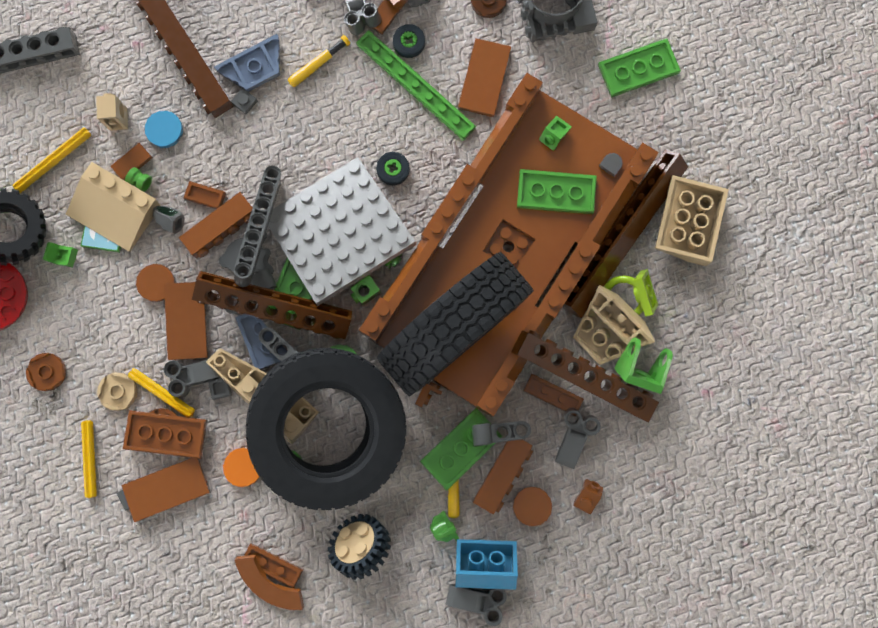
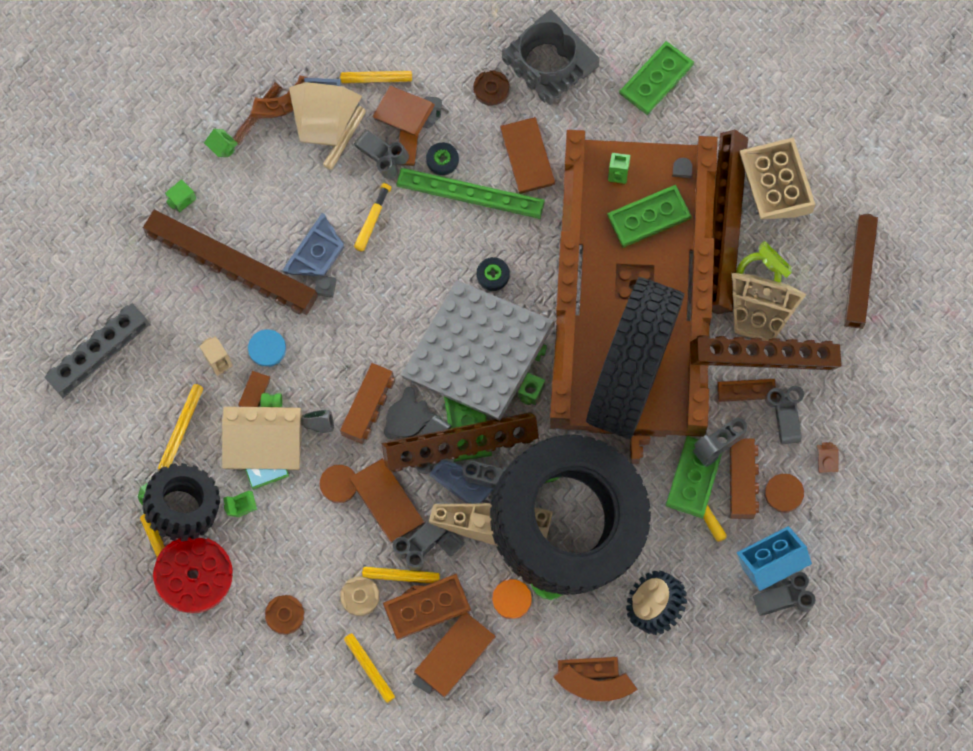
camera: 25 degrees left, 10 degrees down
dark orange tile [183,181,226,209] -> none
dark grey beam [234,165,281,287] -> none
bright green piece [430,511,459,542] -> none
bright green hose [614,338,673,394] -> none
none -> reddish brown brick [844,214,878,329]

